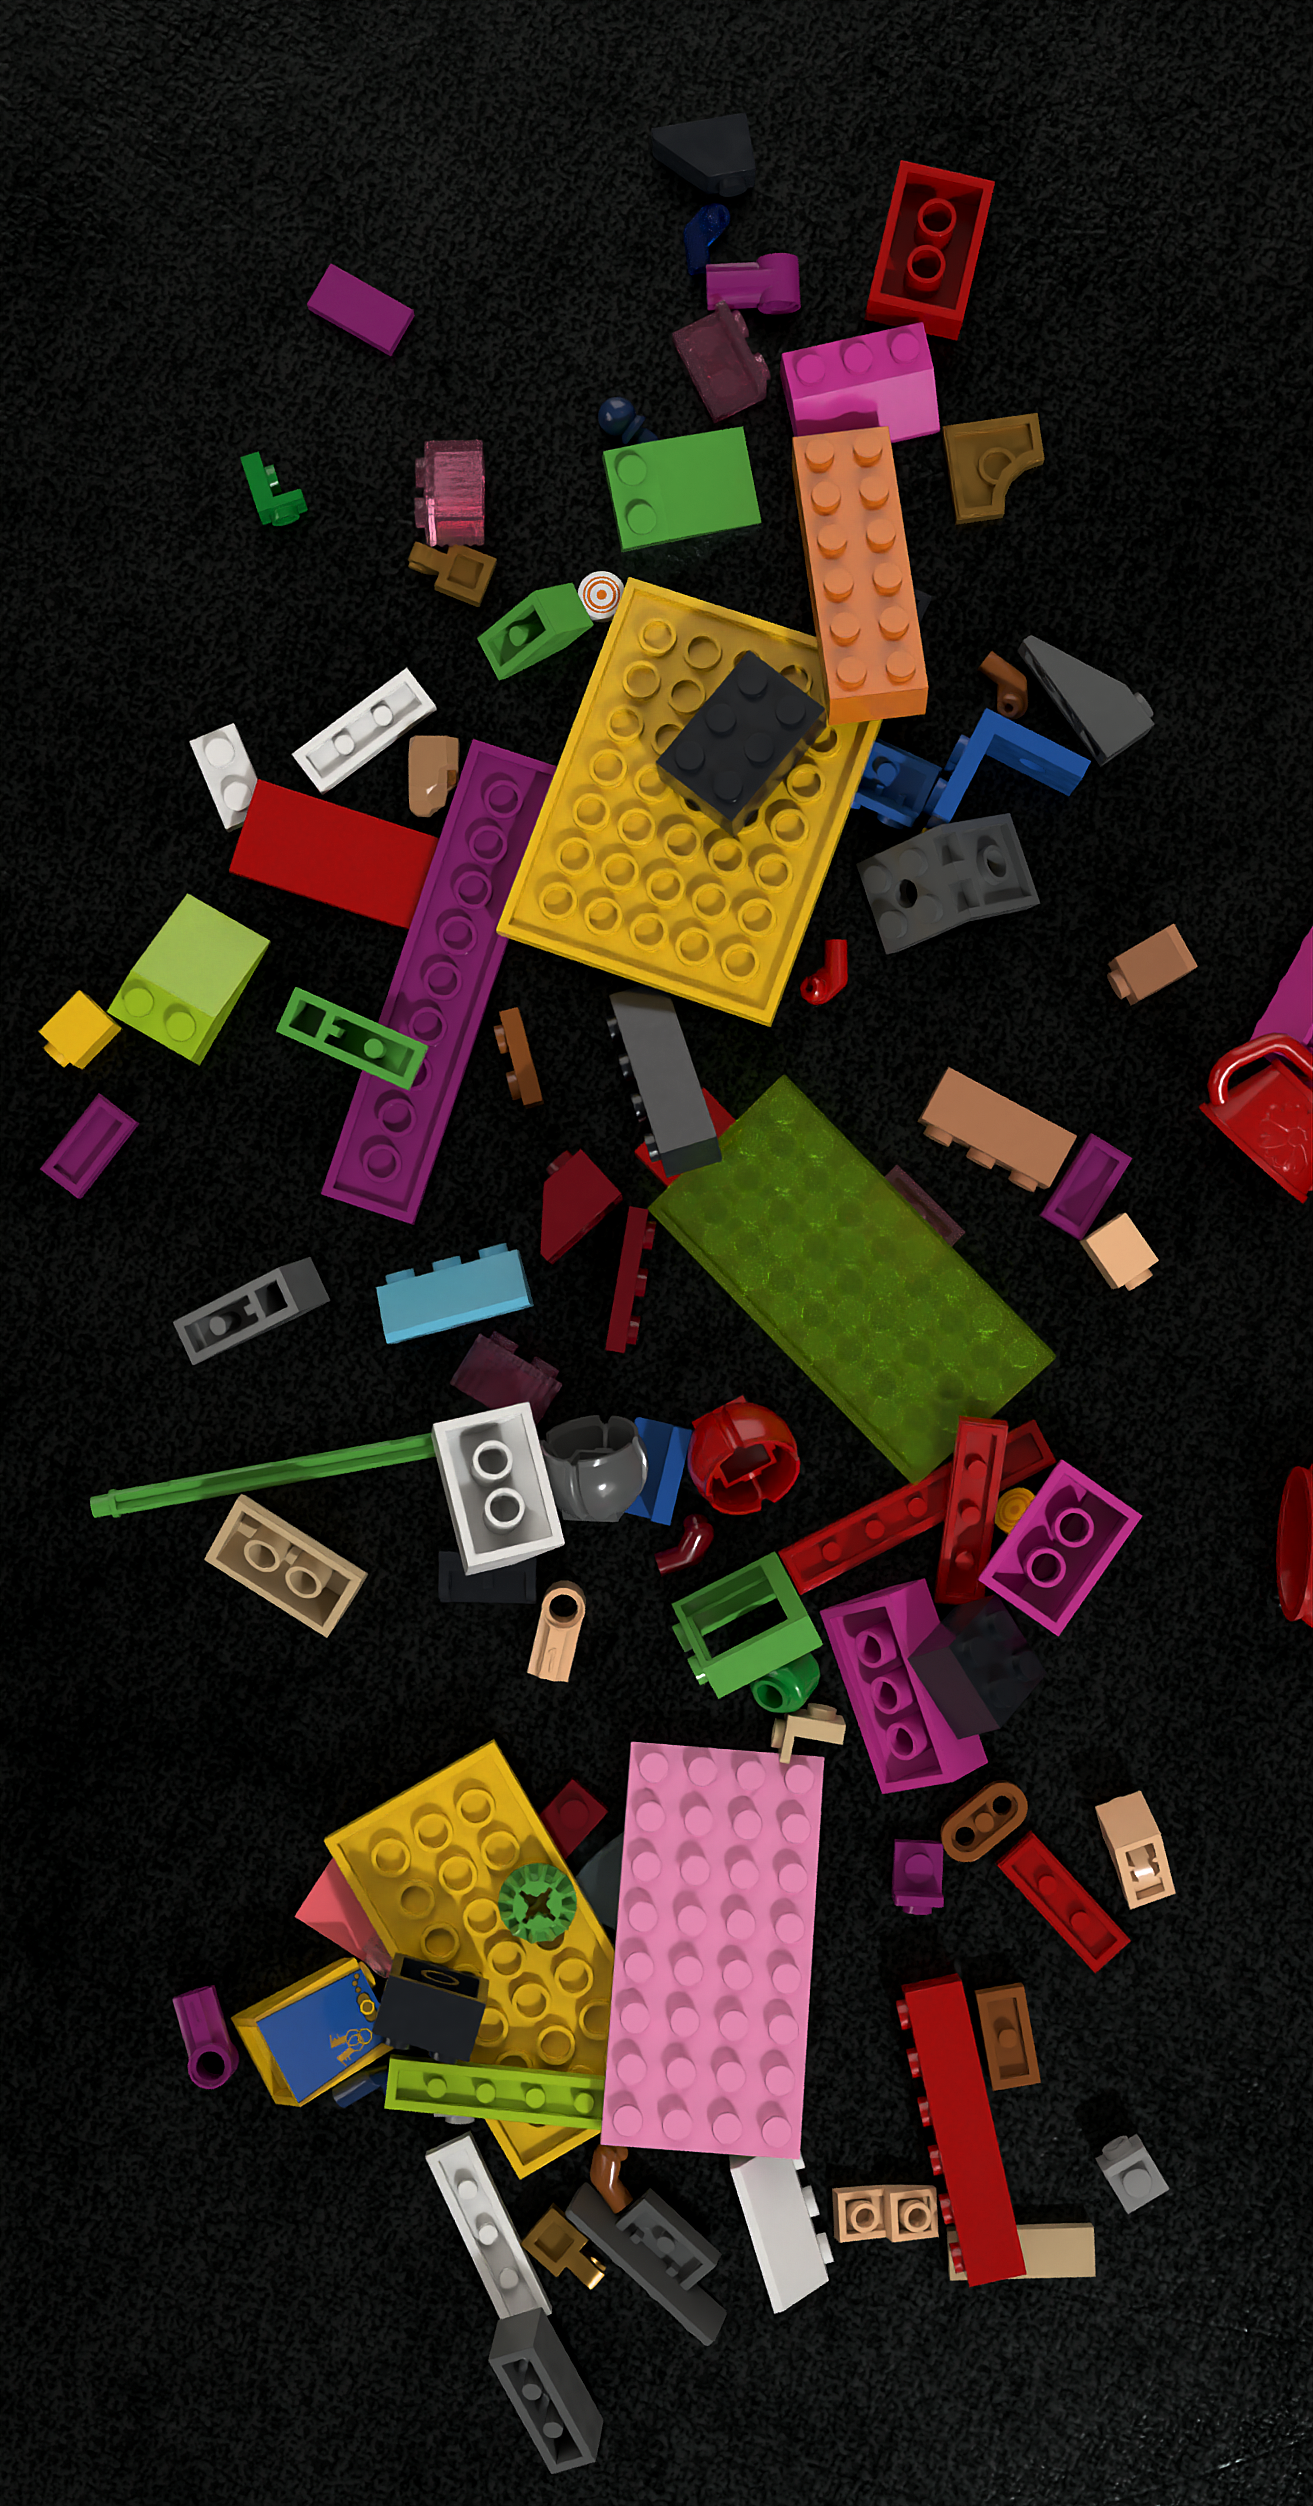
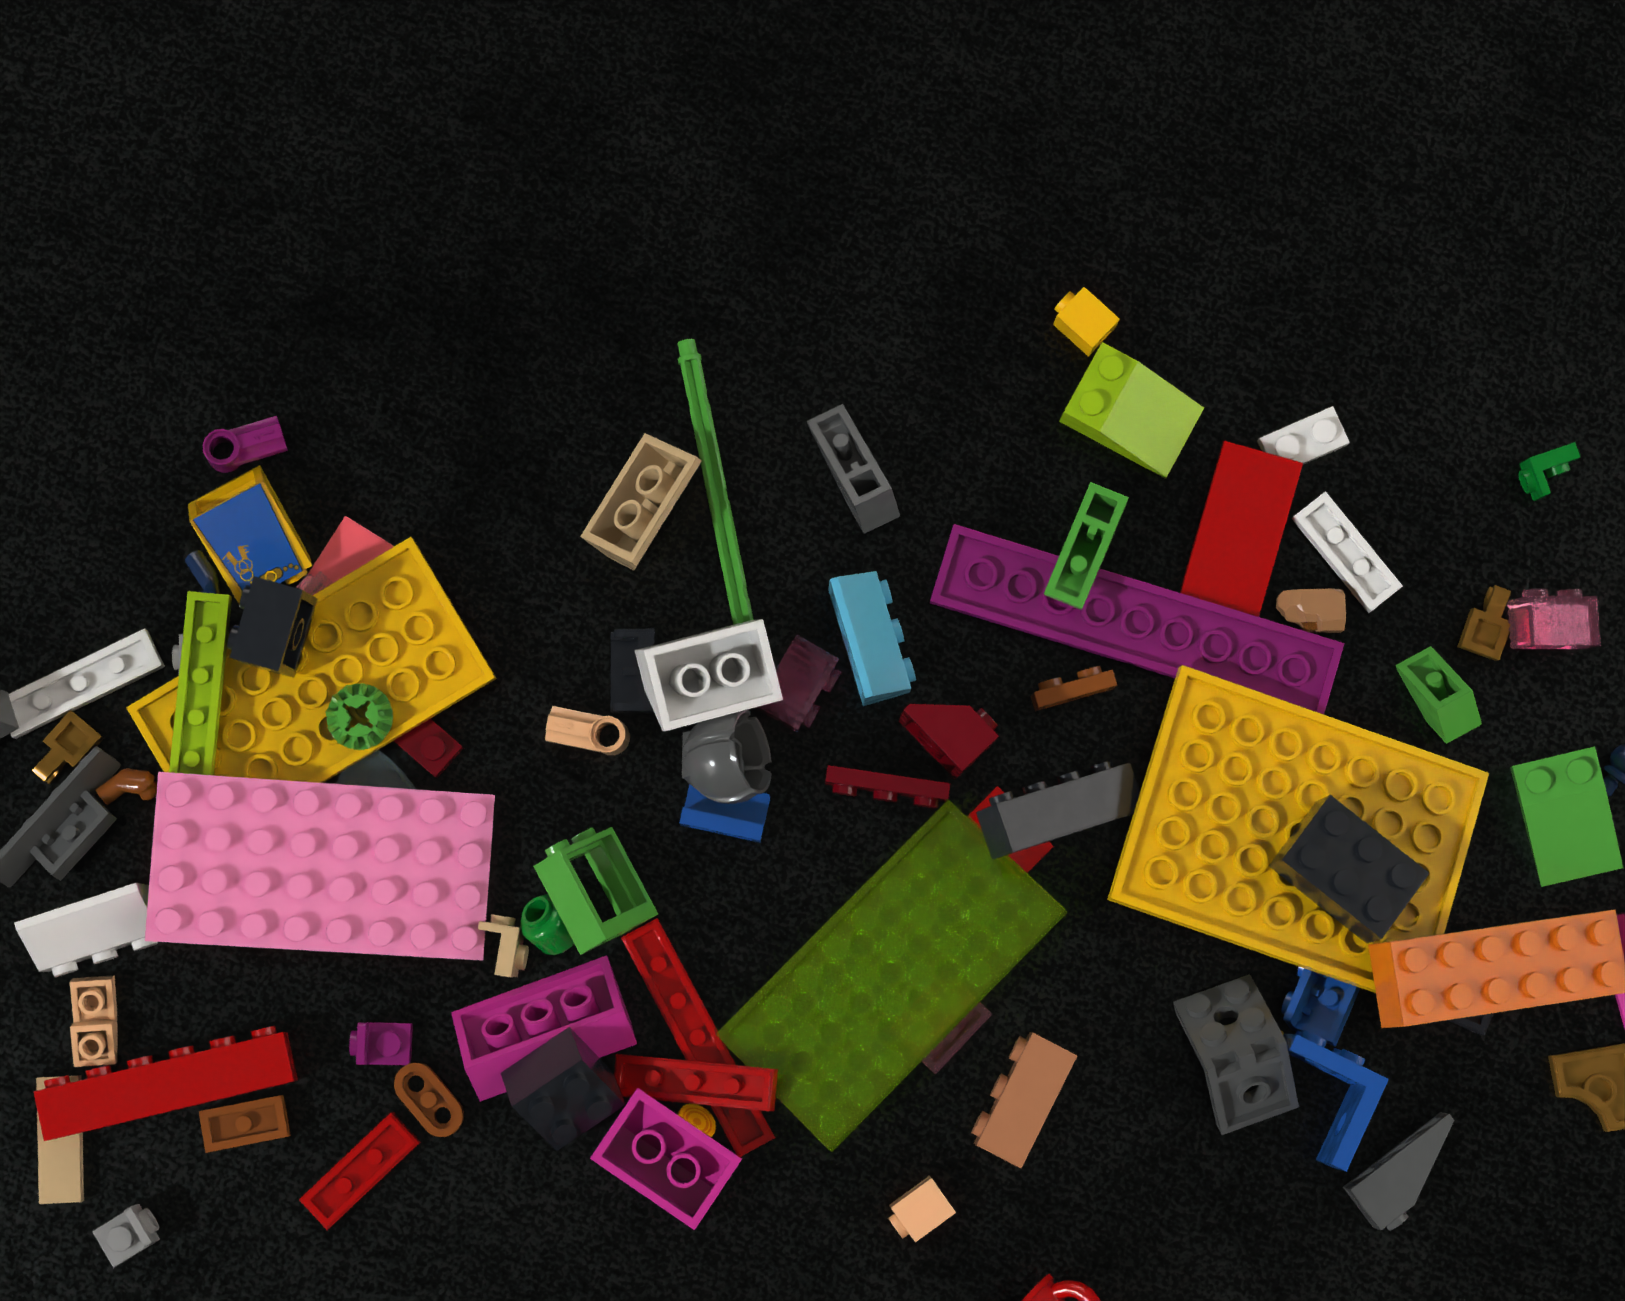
camera: 80 degrees right, 5 degrees down
magenta tile [40,1093,139,1199] -> none
white tile [578,571,624,622] -> none
dark red arm [654,1513,714,1576] -> none
red piece [687,1395,800,1515] -> none
red arm [799,939,848,1005] -> none
dark orange arm [978,651,1028,720] -> none
magenta tile [1039,1133,1132,1240] -> none
light nougat arch [1095,1791,1175,1910] -> none
nougat slope [1107,924,1198,1005] -> none

